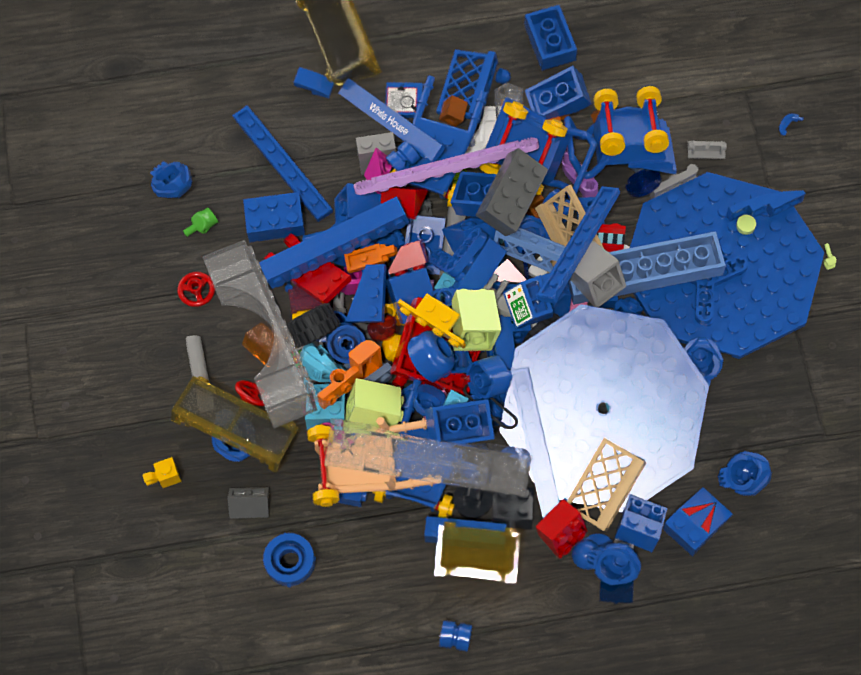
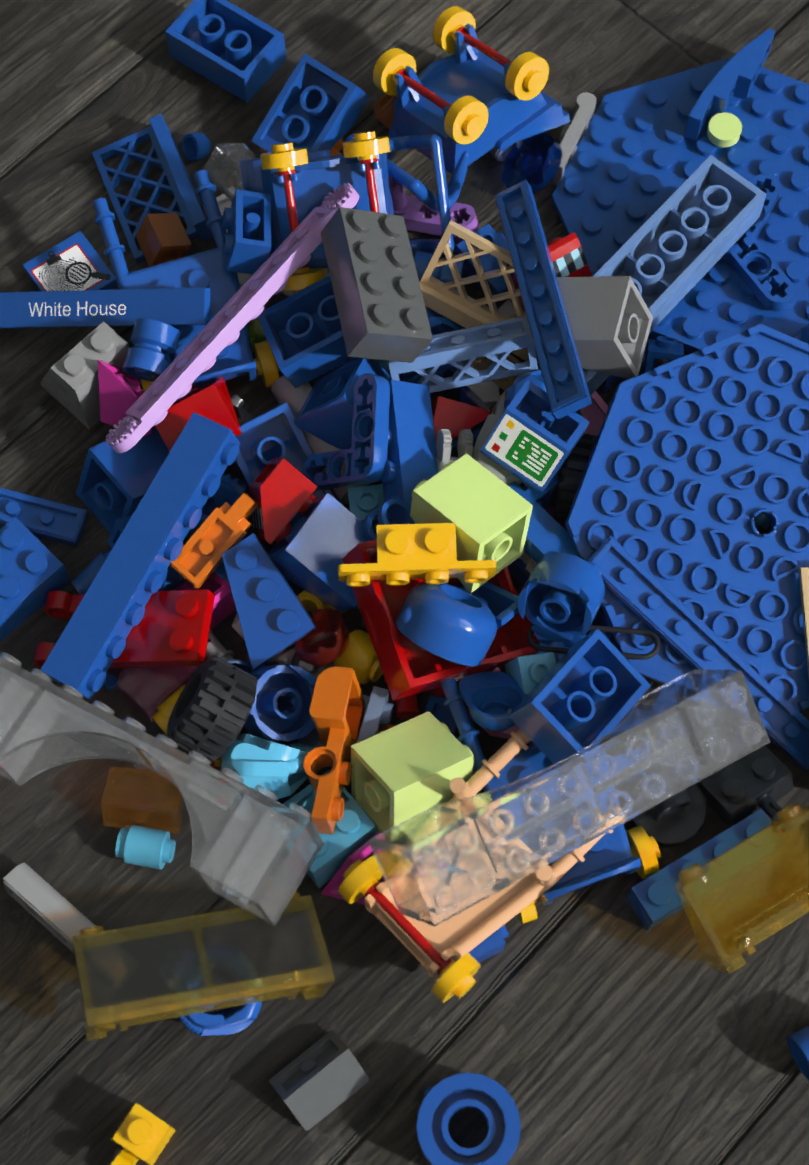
camera: 40 degrees left, 0 degrees up
red piece [235,380,270,408] -> none
light grey hinge [688,140,726,159] -> none
none -> medium azure brick [115,825,176,870]
none -> blue brick [222,189,271,275]

